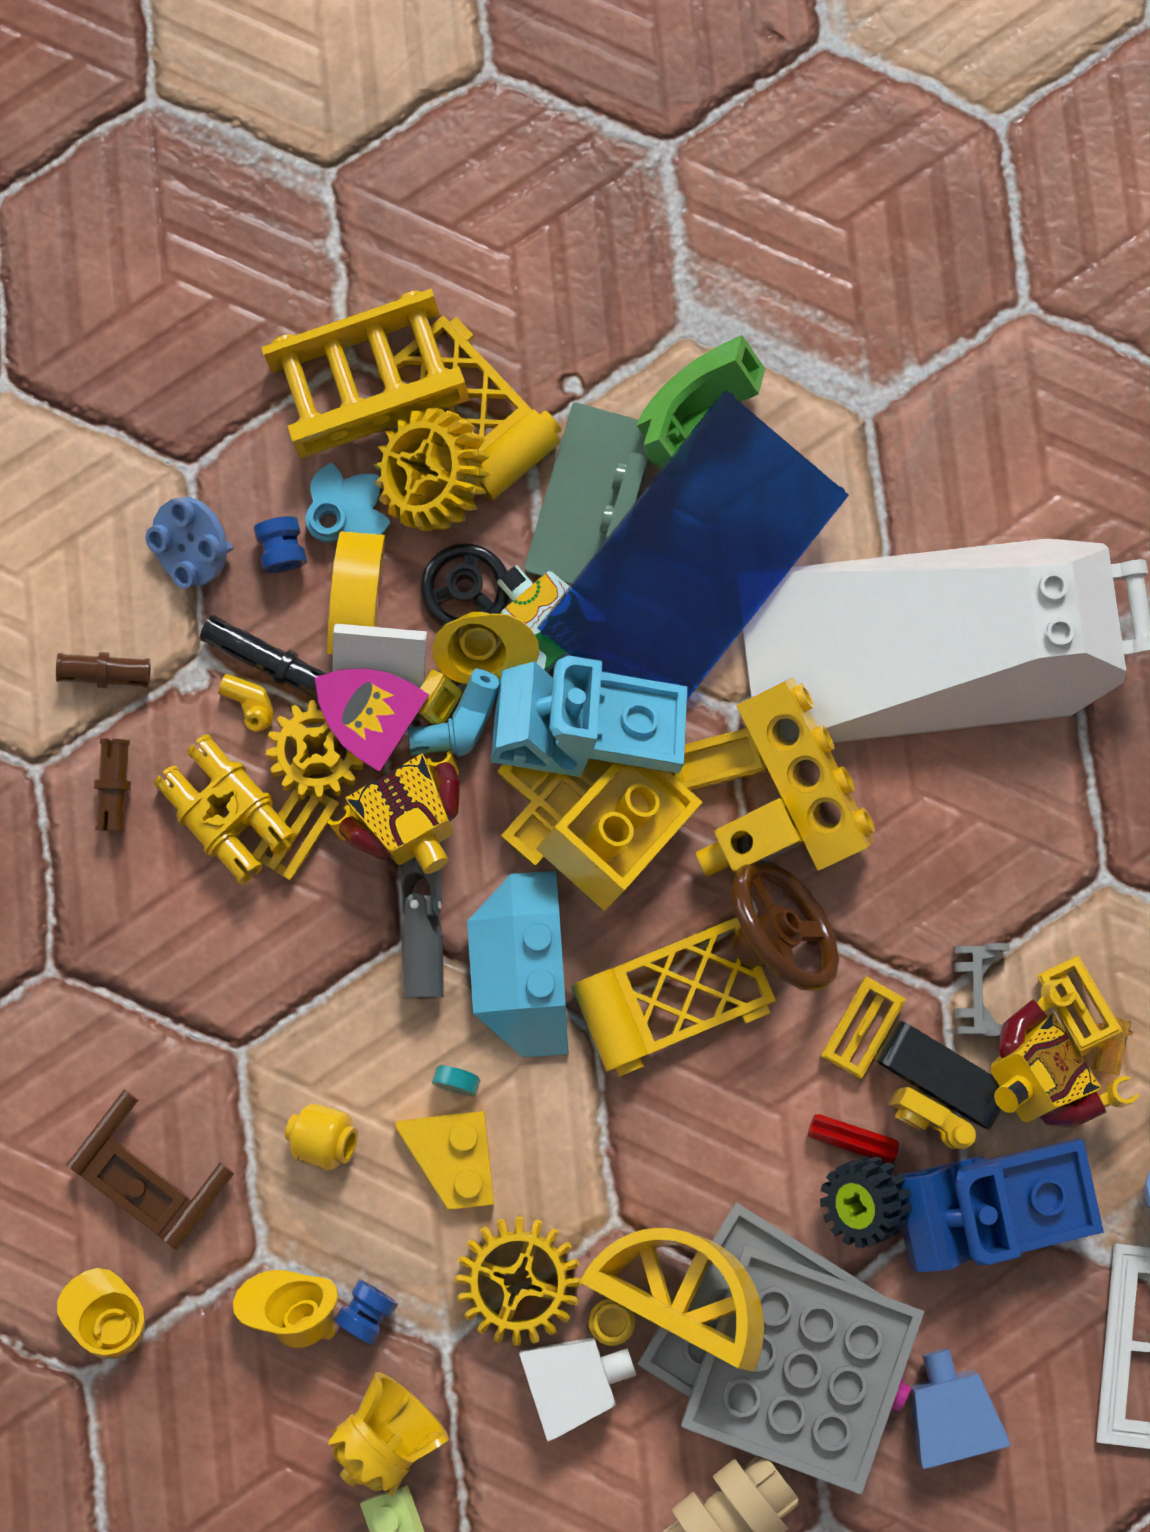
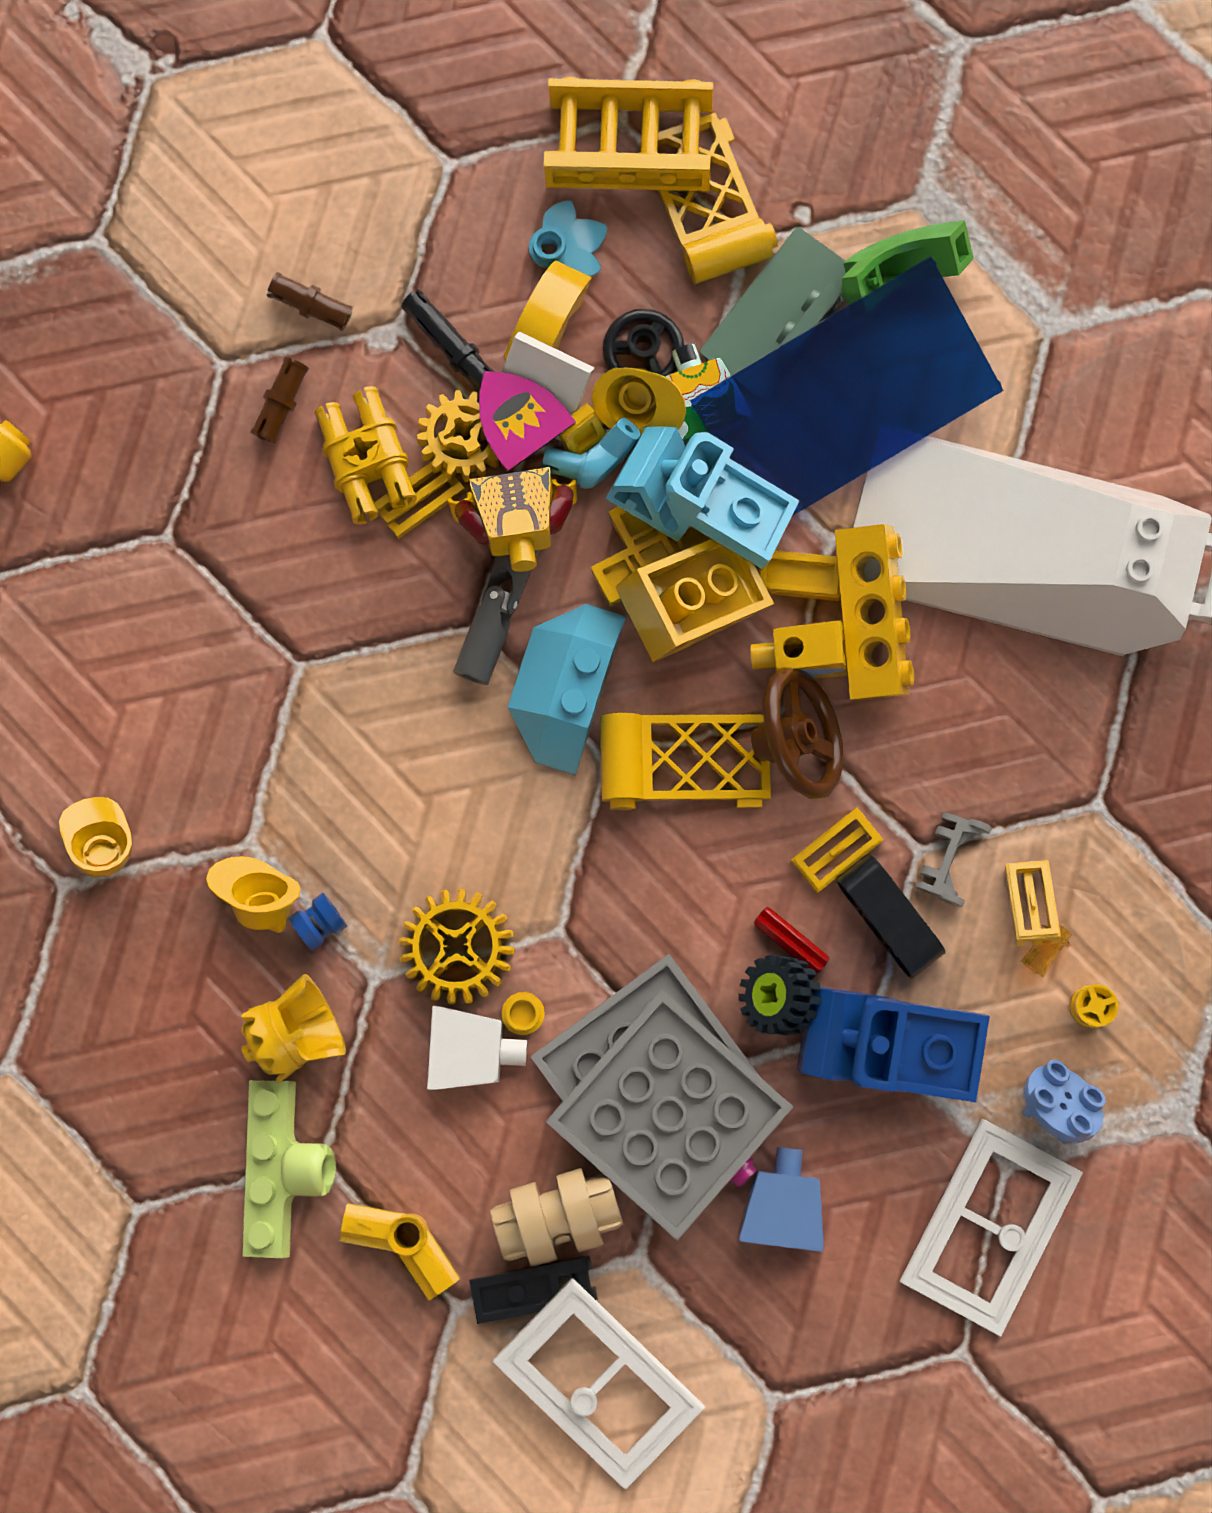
camera: 25 degrees right, 0 degrees up
reddish brown plate [66,1089,235,1250] -> none
medium blue plate [146,497,234,589] -> none
yellow arm [218,673,274,732] -> none
blue wheel [253,516,307,573] -> none
yellow head [285,1103,358,1171] -> none
yellow gear [373,408,491,532] -> none
yellow wing [395,1111,495,1210] -> none
teal tile [432,1065,481,1097] -> none
yellow window [580,1228,764,1372] -> none
yellow plate [888,1087,976,1149] -> none
torso [990,979,1139,1128] -> none

